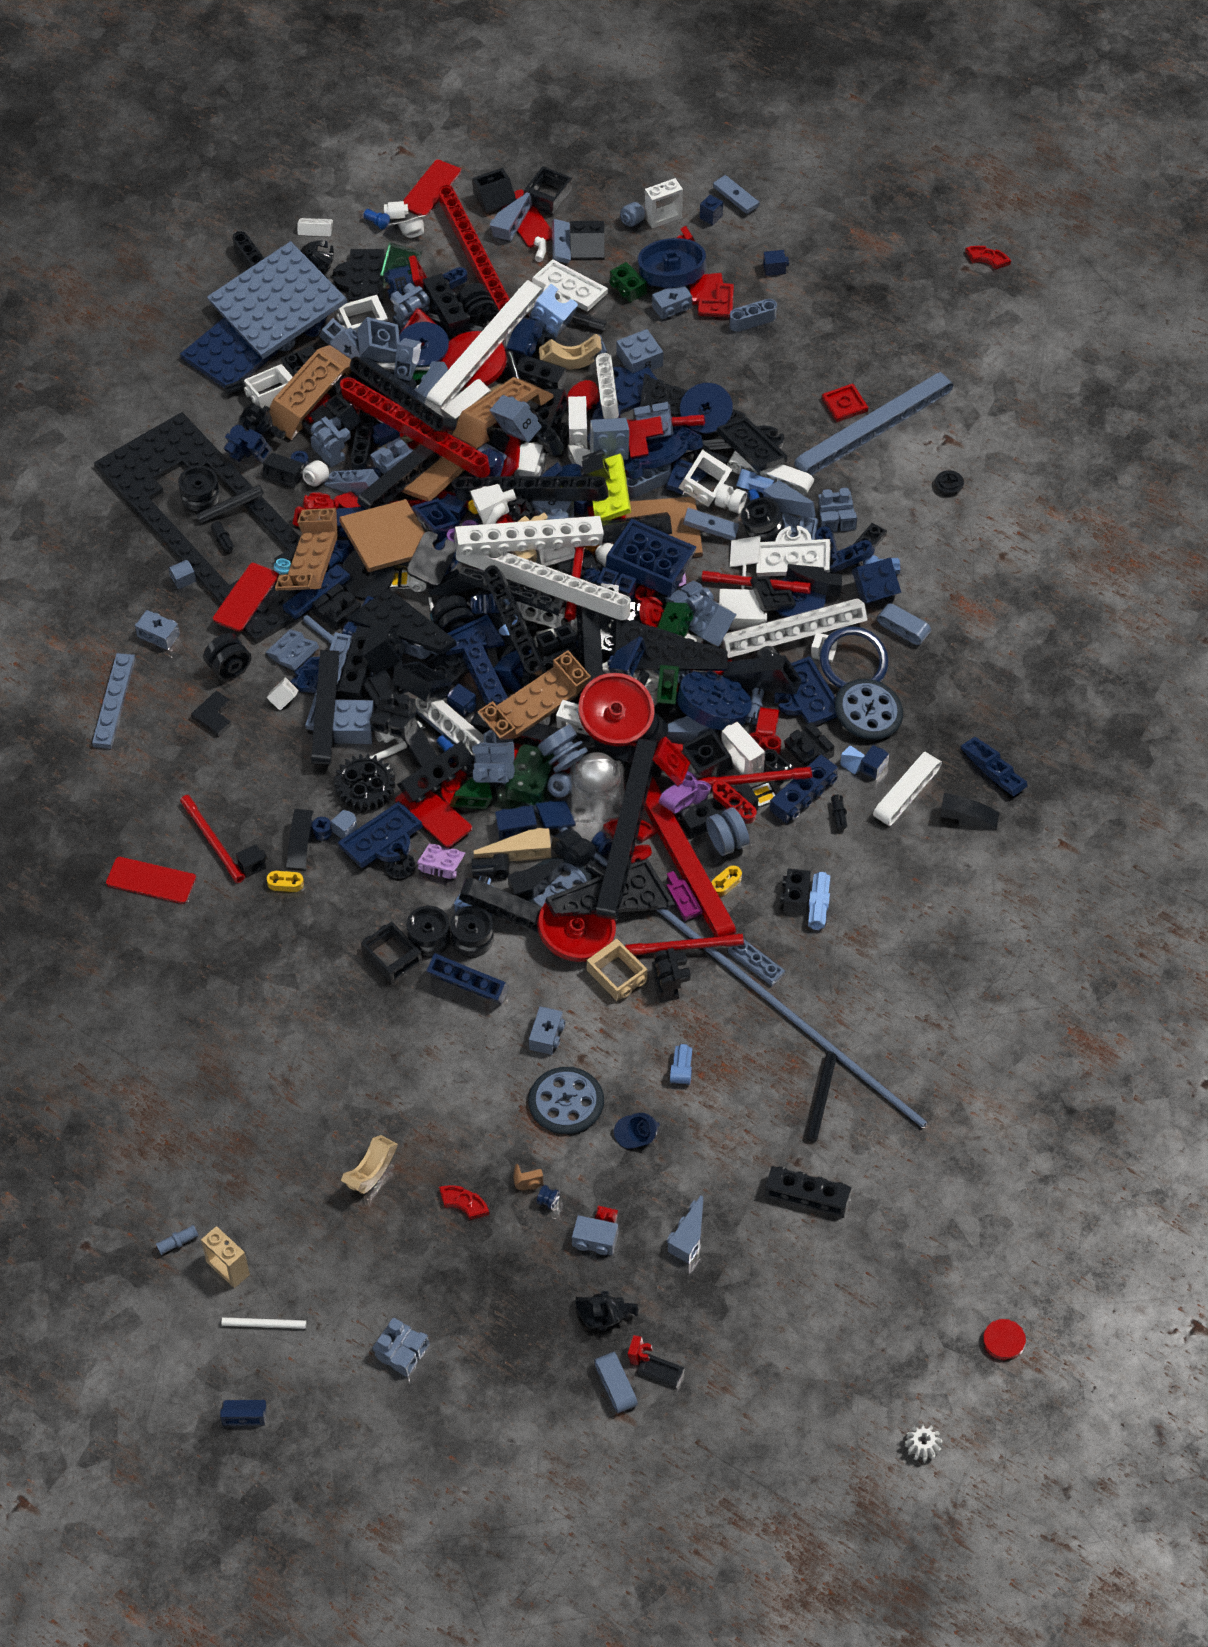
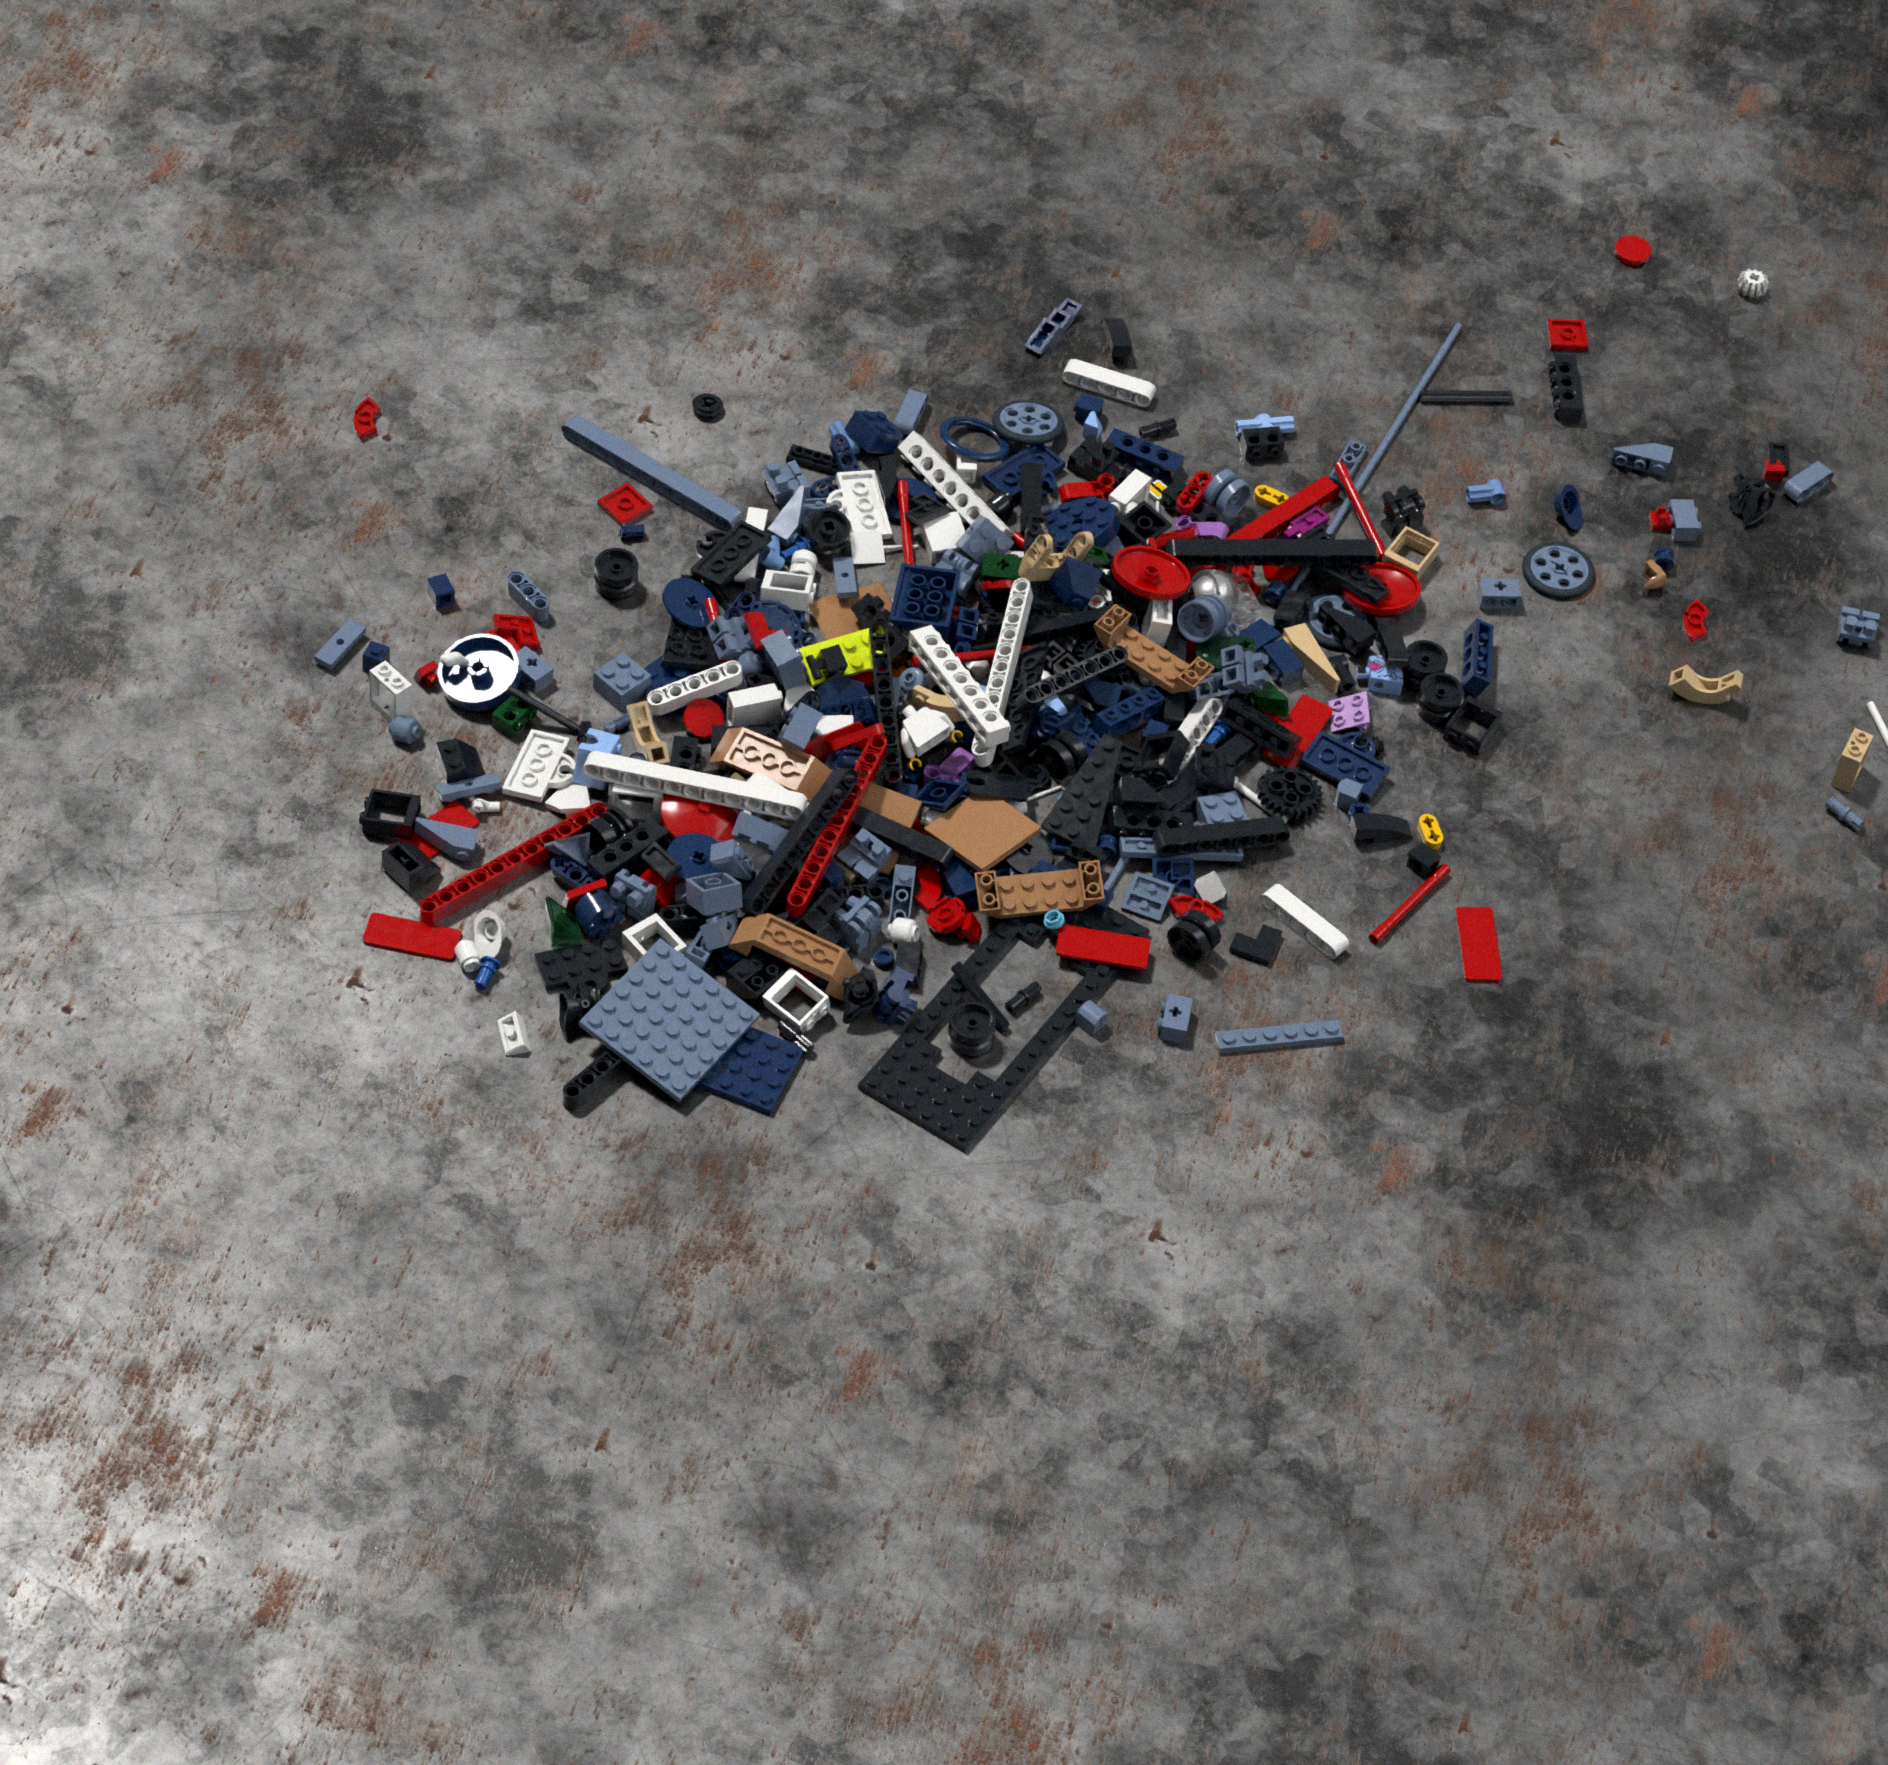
camera: 115 degrees left, 5 degrees down
red piece [697,767,812,788] -> none
none -> white arm [440,652,469,668]
none -> black bar [506,685,580,733]
none -> sand blue slope [544,832,590,868]
none -> black wheel [594,548,639,599]
none -> dark blue pin [619,524,645,539]
none -> black tile [640,842,683,882]
none -> red beam [826,722,885,753]
none -> tan connector [1018,531,1094,581]
none -> red tile [1167,896,1224,923]
none -> white beam [1260,884,1350,959]
none -> red tile [1546,319,1588,351]

